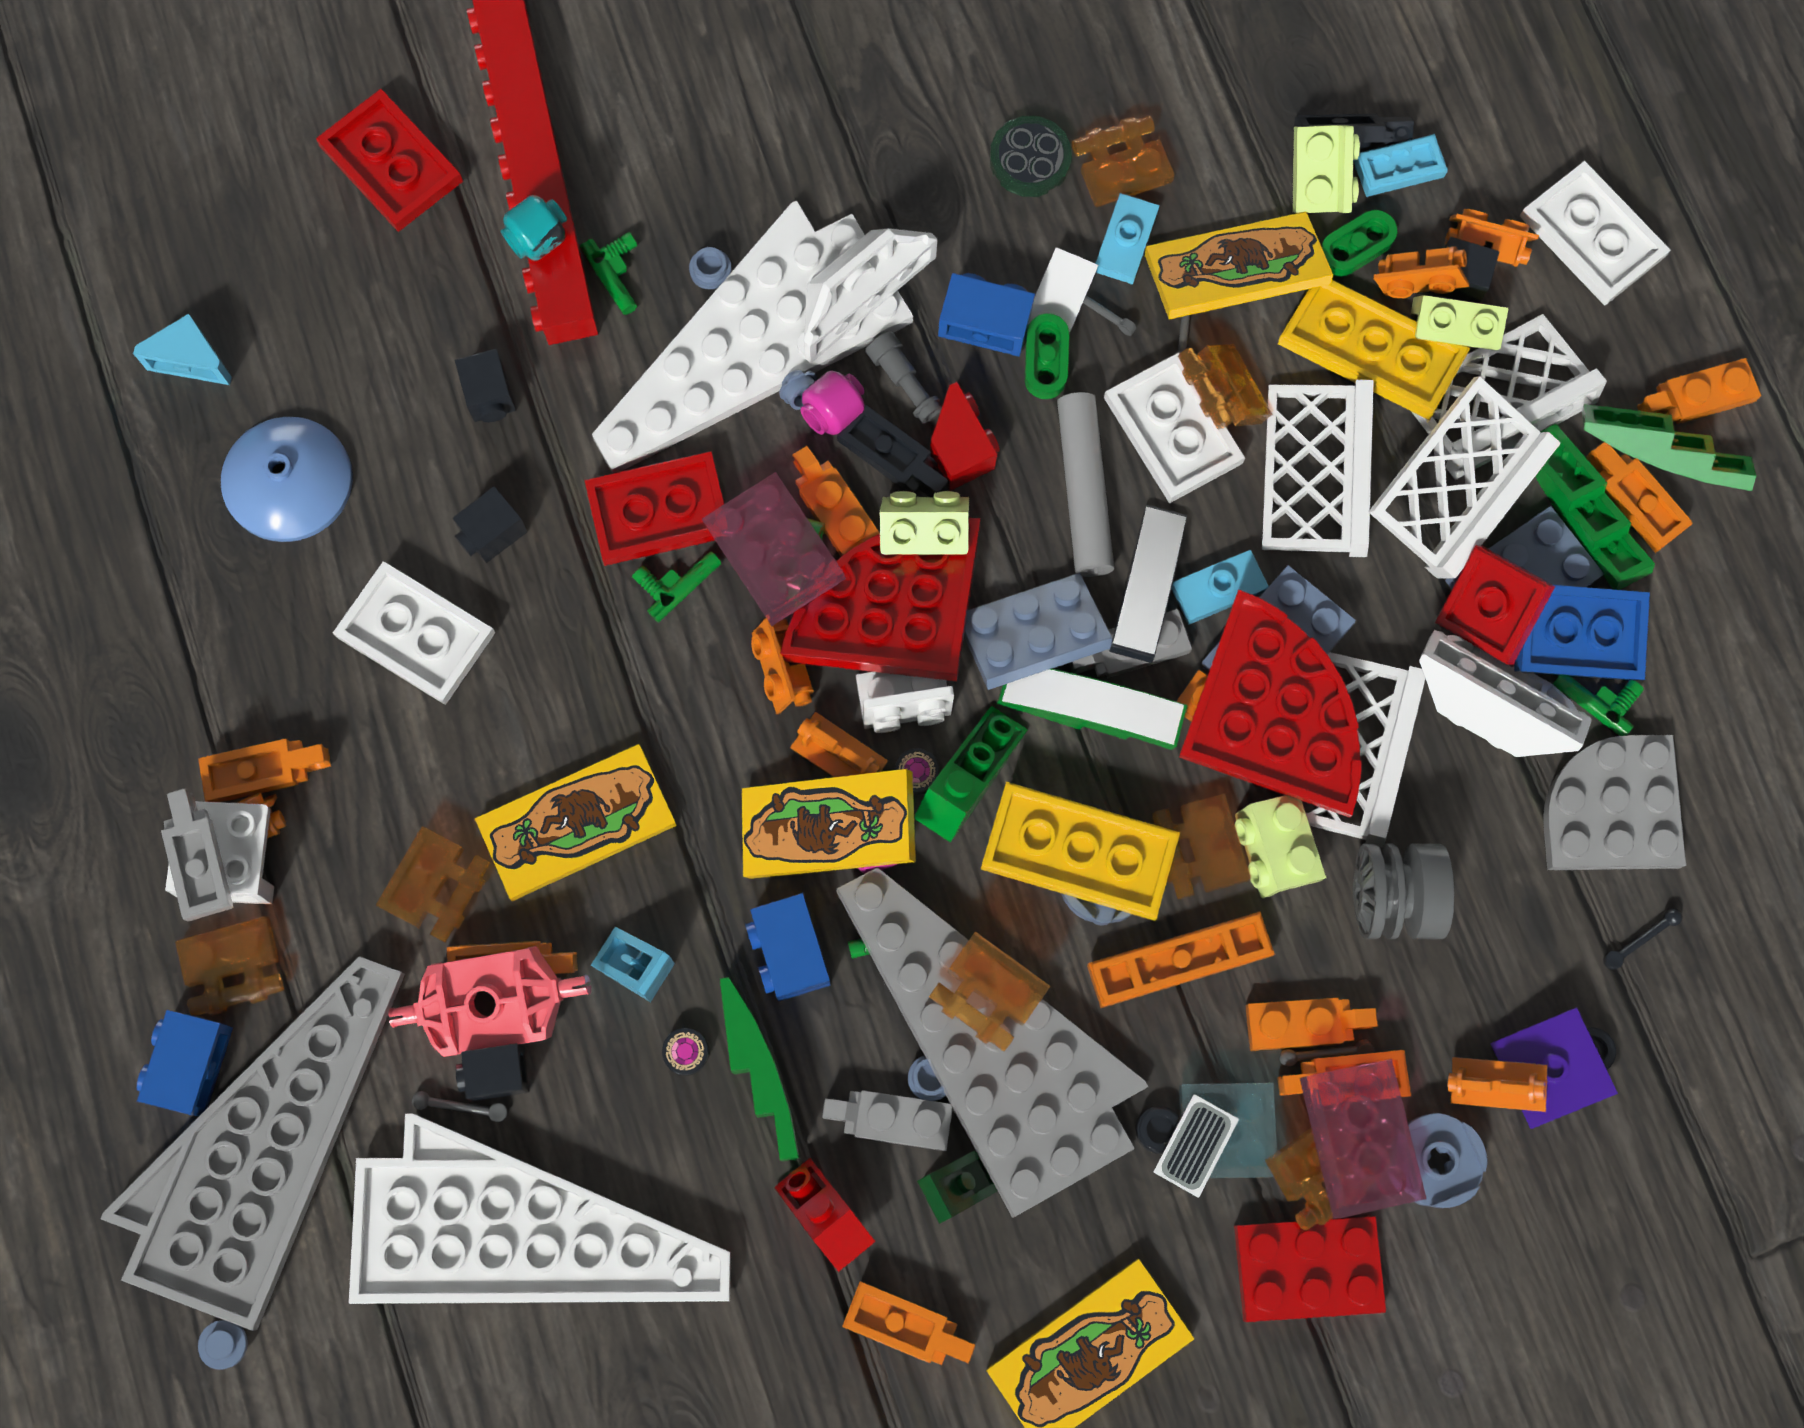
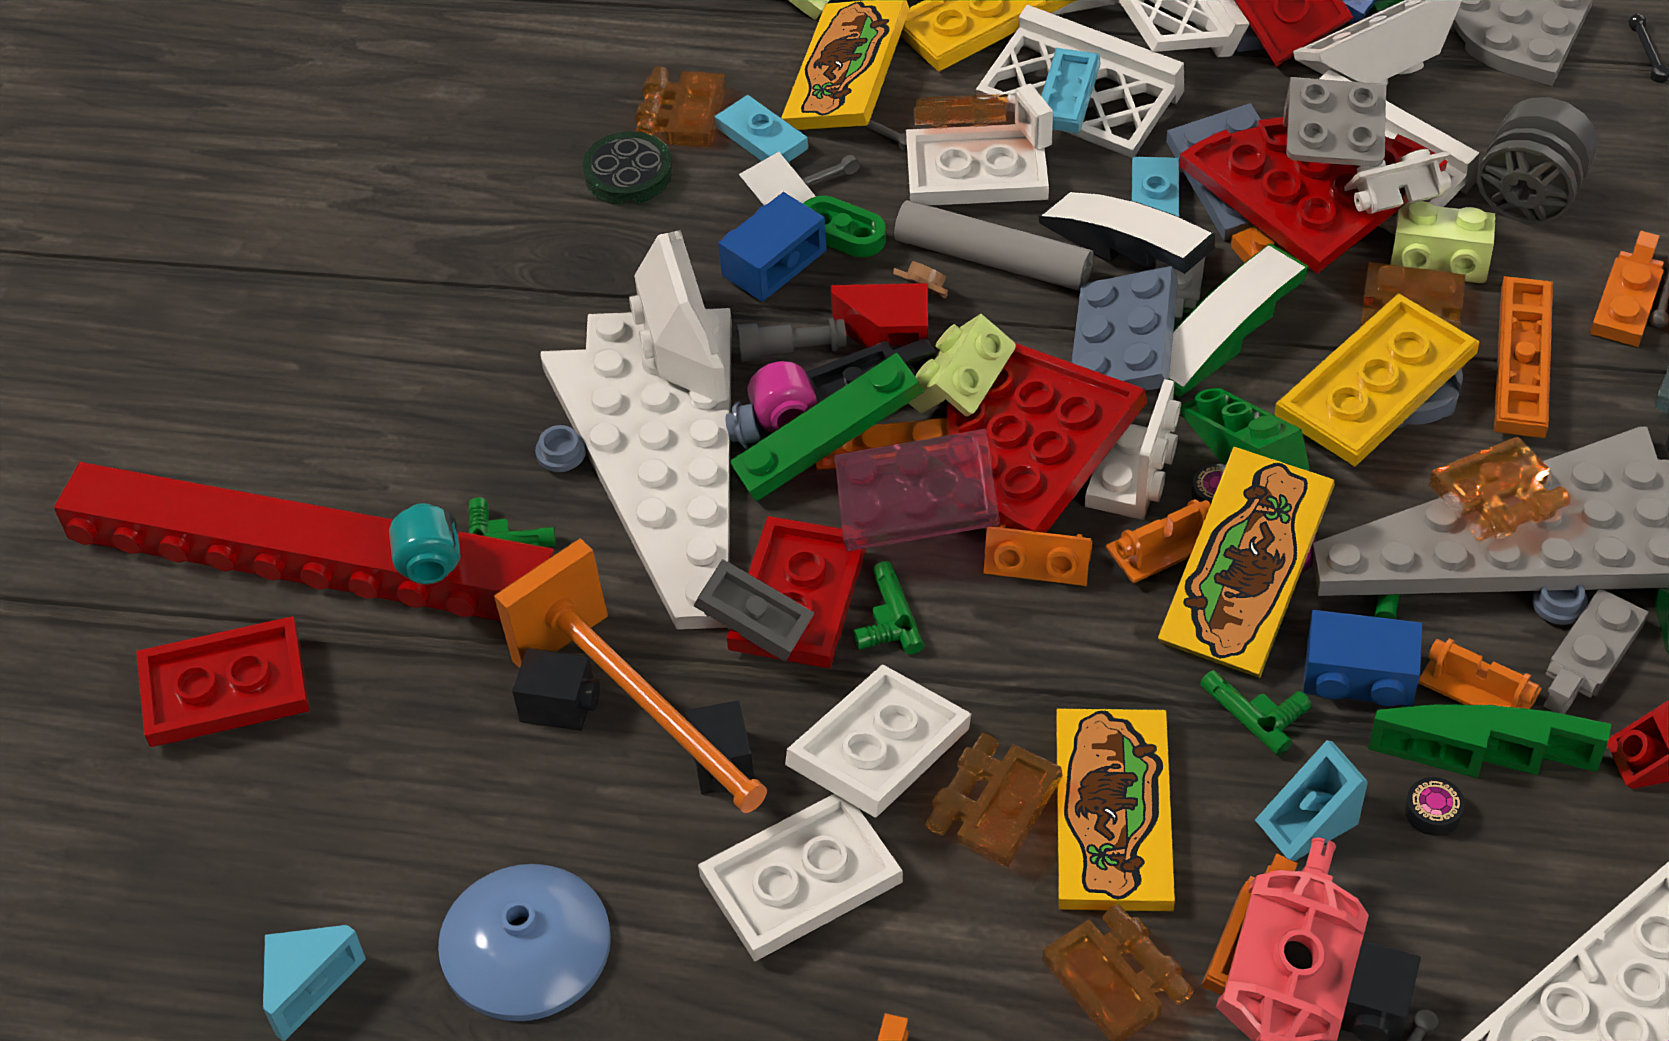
camera: 55 degrees left, 25 degrees down
none -> orange tile [494,538,767,813]
none -> dark grey hinge [694,559,814,662]
none -> green plate [730,353,924,502]
none -> white plate [785,664,972,818]
none -> medium nougat plate [893,261,948,299]
none -> clear orange plate [925,733,1063,867]
none -> white tile [1015,83,1053,150]
none -> medium azure plate [1041,48,1101,133]
none -> green hose [1200,670,1312,756]
none -> light grey bracket [1283,77,1386,167]
none -> white hinge [1344,149,1451,214]
none -> orange hinge [1418,638,1542,709]

